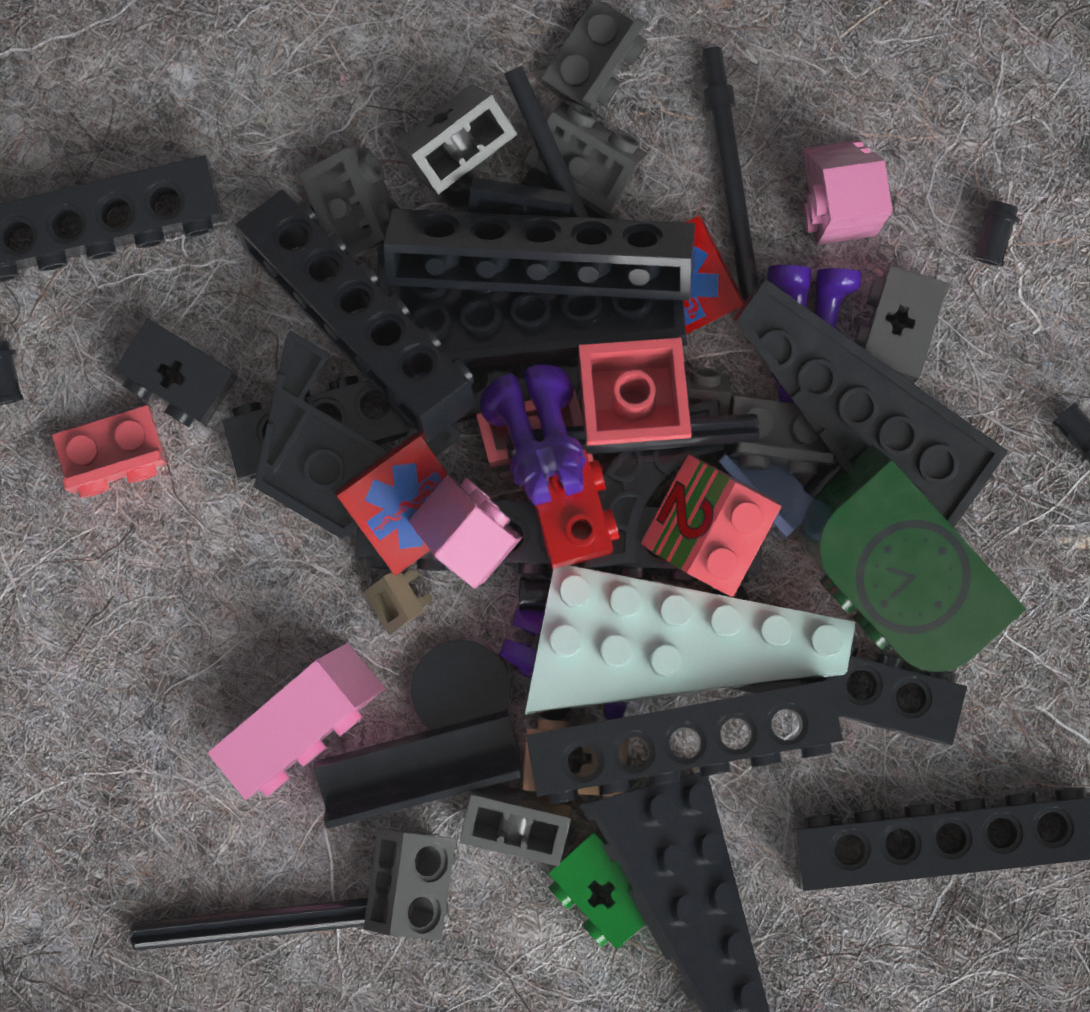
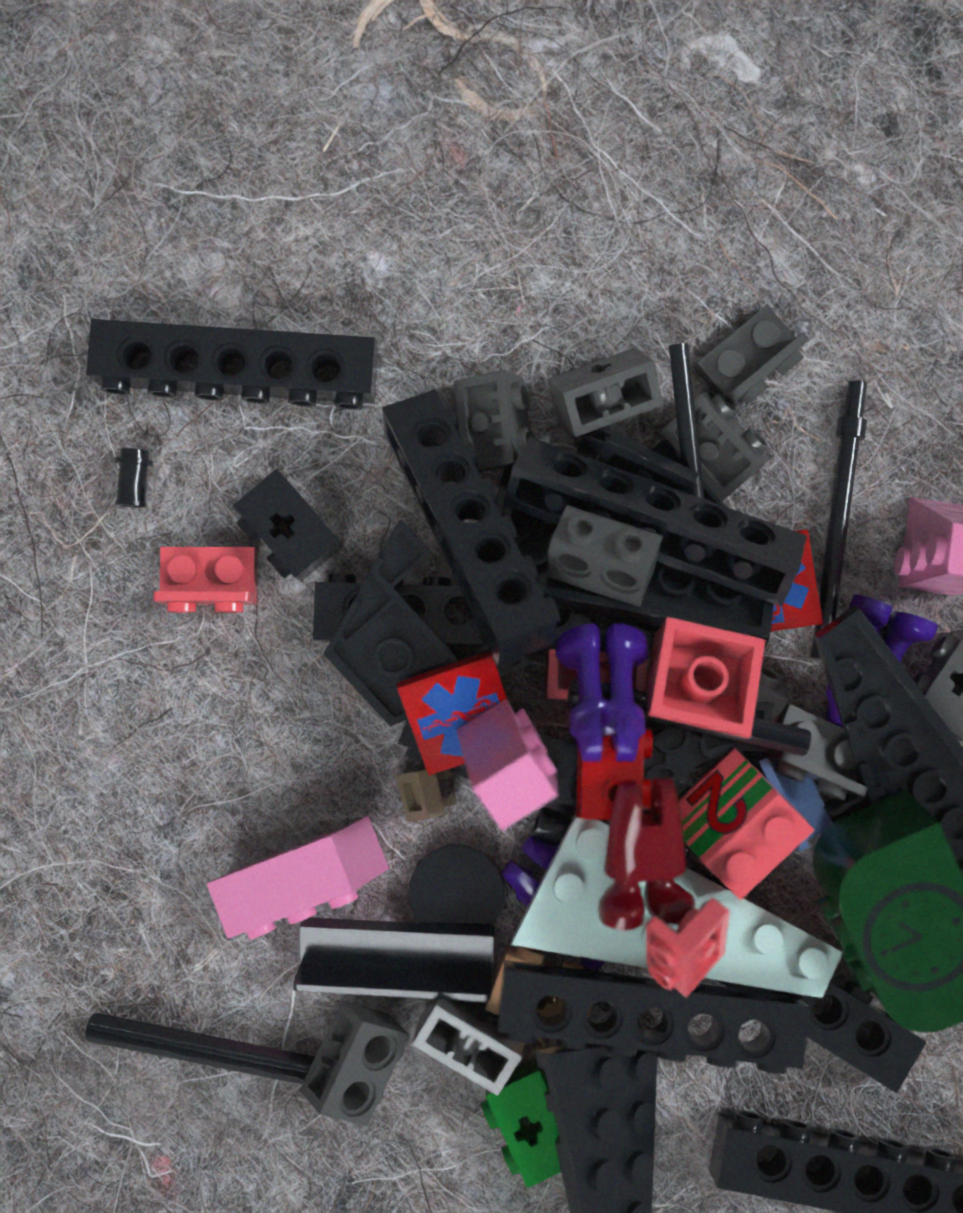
camera: 15 degrees right, 0 degrees up
none -> dark grey brick [546,505,662,608]
none -> dark red piece [599,778,696,931]
none -> coral bracket [646,897,729,997]

